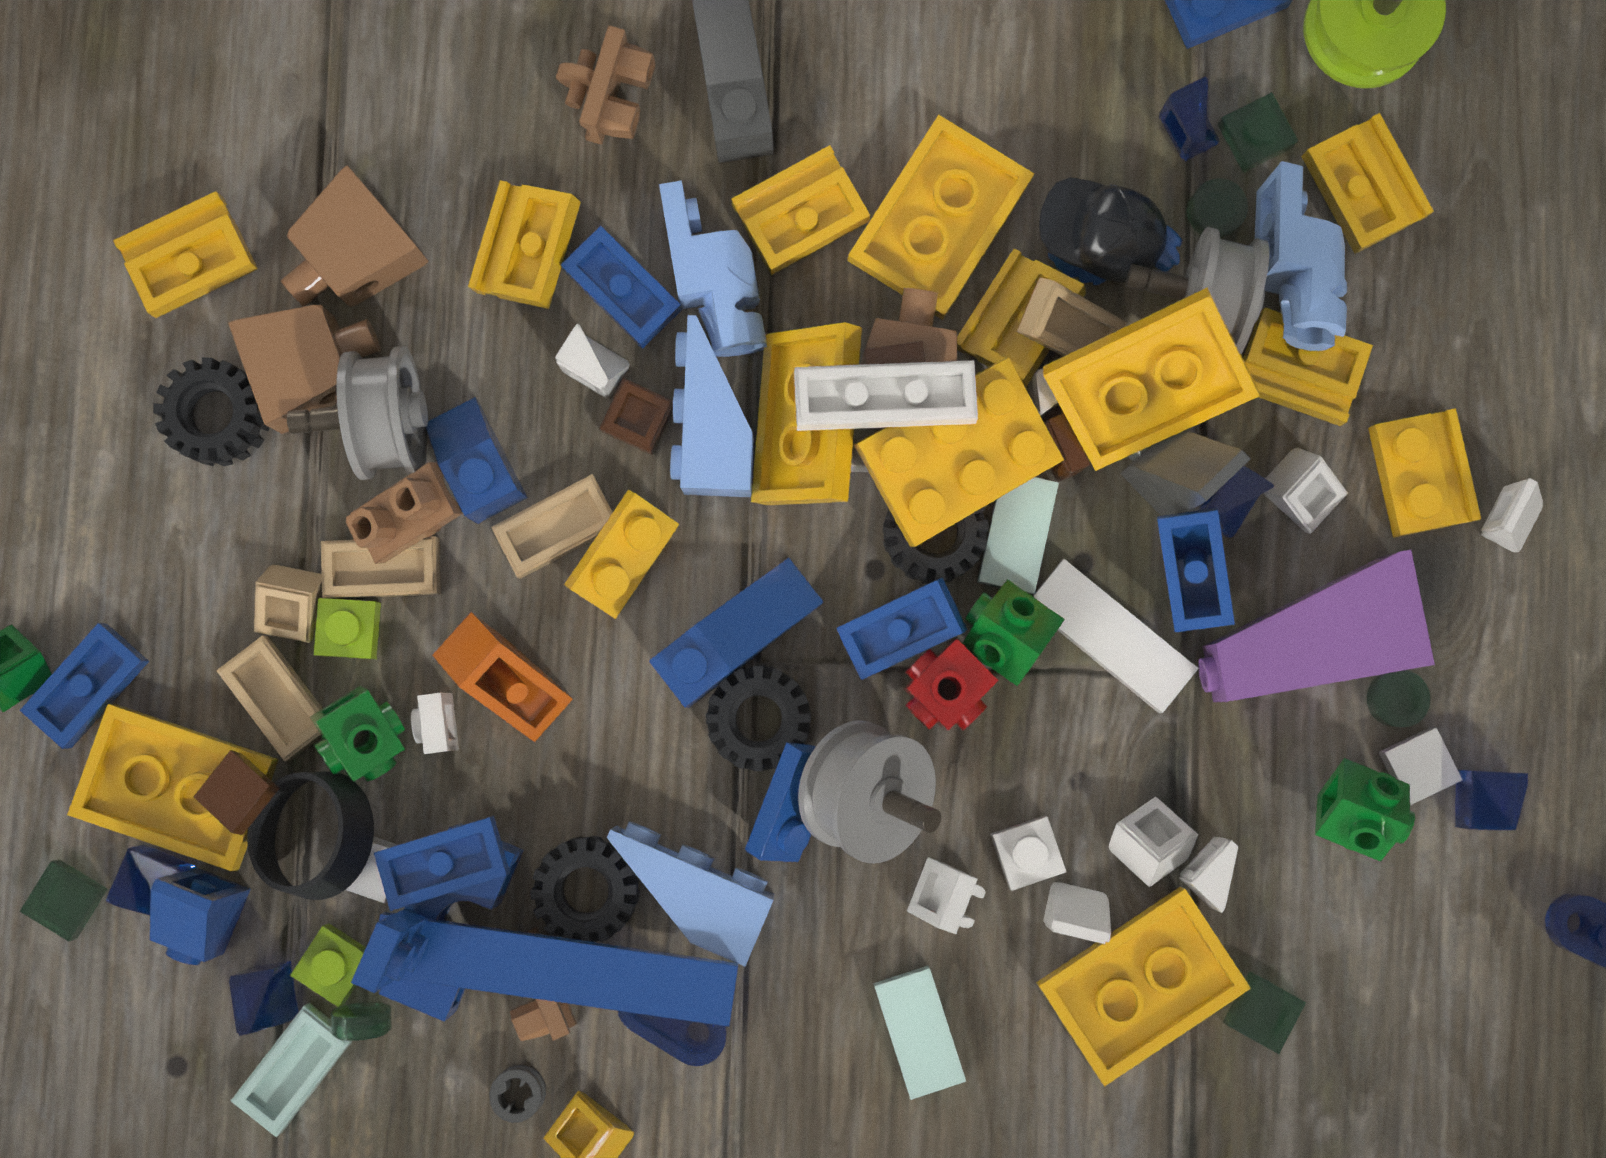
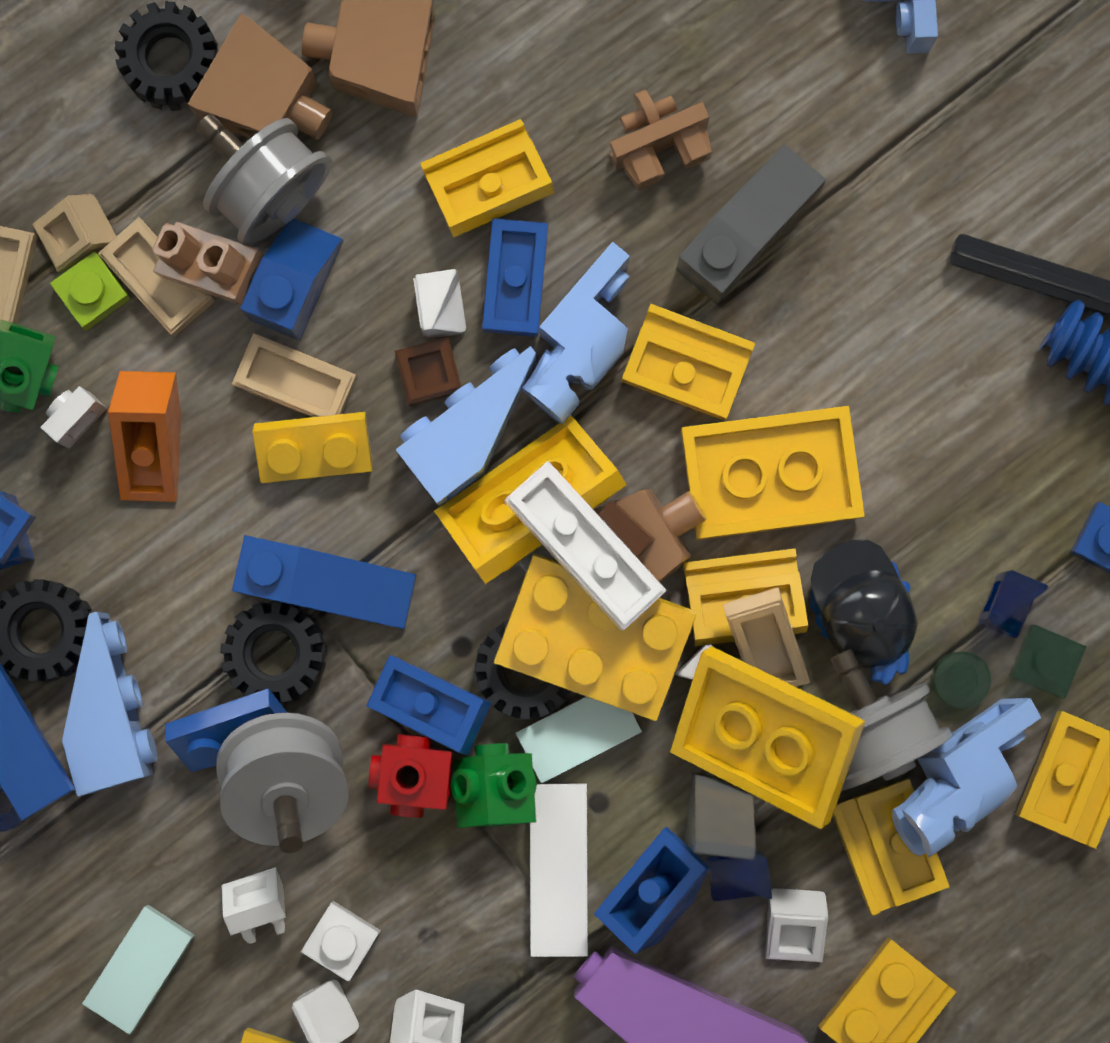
camera: 55 degrees right, 0 degrees up
reddish brown tile [1044,413,1091,482] -> none

